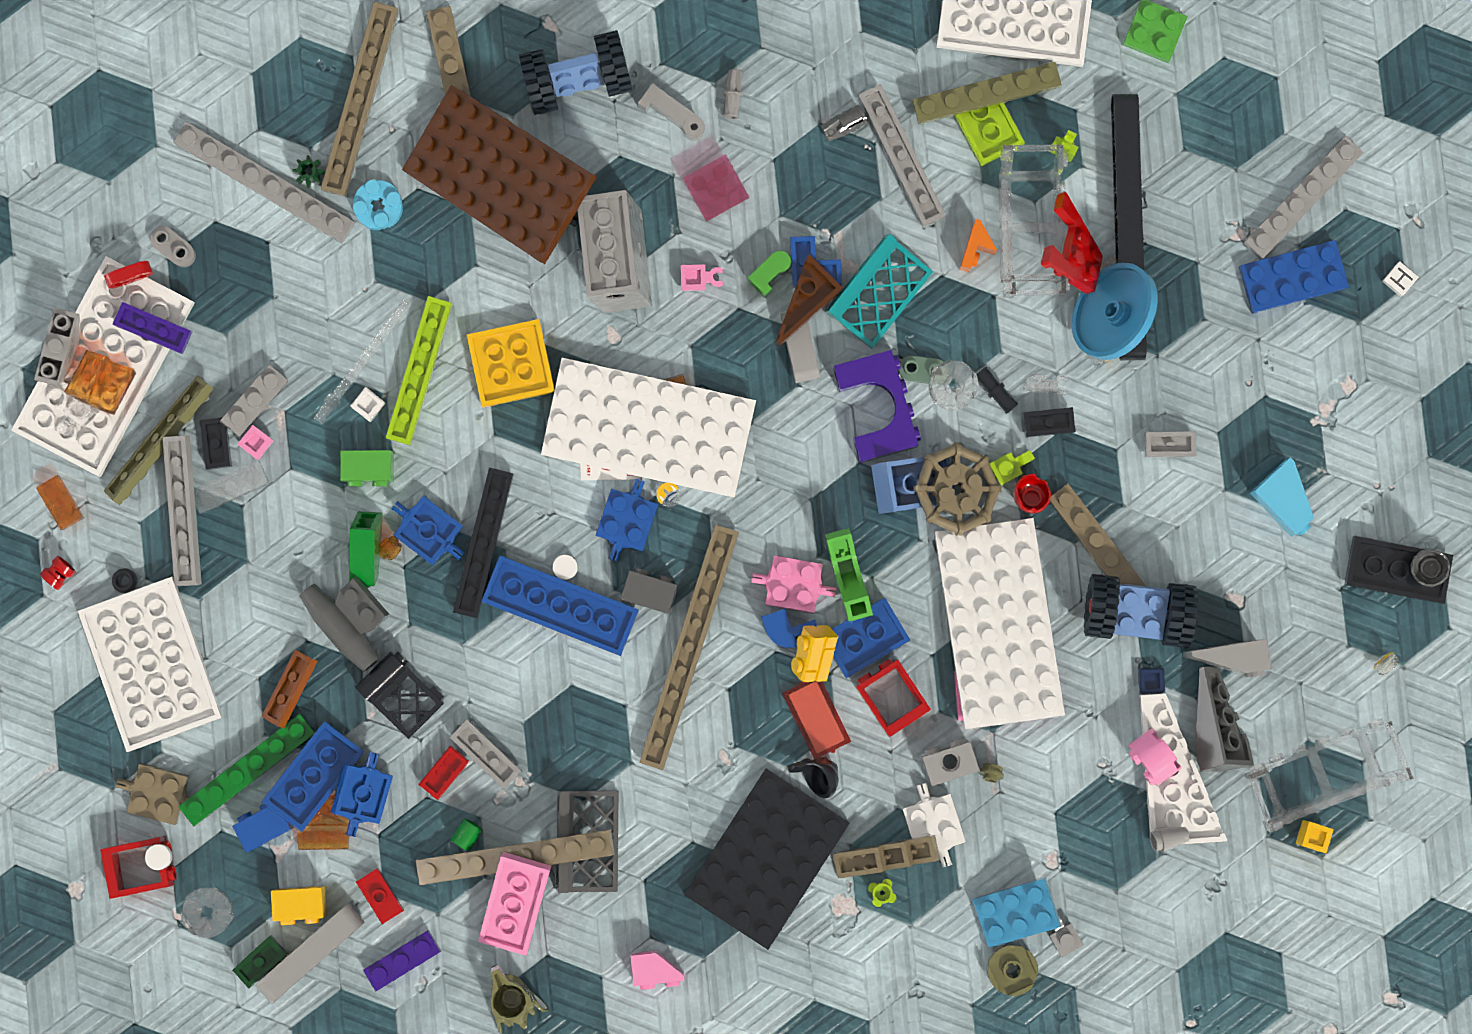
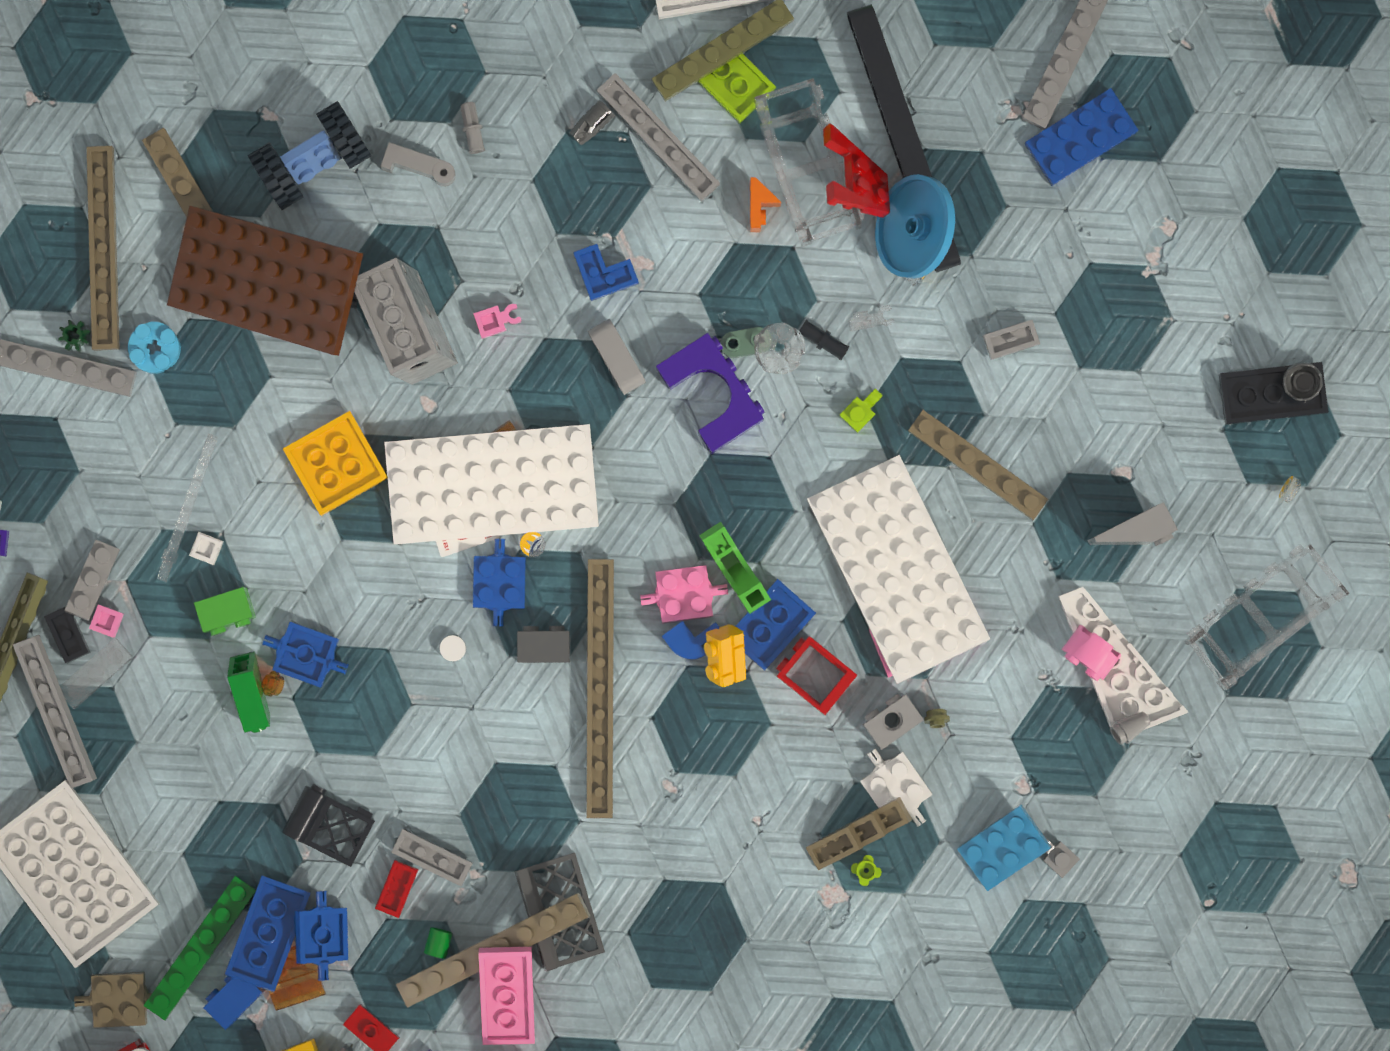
camera: 20 degrees left, 0 degrees up
black plate [112,568,138,593] -> none
dark orange plate [261,650,318,728] -> none
dark grey plate [299,577,389,672] -> none
lime plate [386,296,453,446] -> none
black plate [453,467,514,618] -> none
blue plate [481,556,639,656] -> none
bright pink slope [631,950,685,990] -> none
clear pink plate [682,154,750,222] -> none
black plate [684,768,850,950] -> none
bright green leg [748,251,791,298] -> none
reddish brown wing [776,255,843,346] -> none
clear red piece [782,680,851,759] -> none
black hat [787,757,839,799] -> none
teal fence [825,234,933,349] -> none
medium blue slope [871,457,956,514] -> none
dark tan plate [913,442,1002,536] -> none
olive plate [987,944,1038,996] -> none
red hair [1013,473,1051,514] -> none
black plate [1022,407,1076,438] -> none
lime plate [1049,130,1079,162] -> none
plate [1084,574,1198,648] -> none
dark blue tile [1138,668,1165,694] -> none
dark grey wedge [1195,667,1254,772] -> none
medium azure slope [1250,457,1314,536] -> none
yellow brick [1295,820,1334,853] -> none
white tile [1382,262,1419,297] -> none

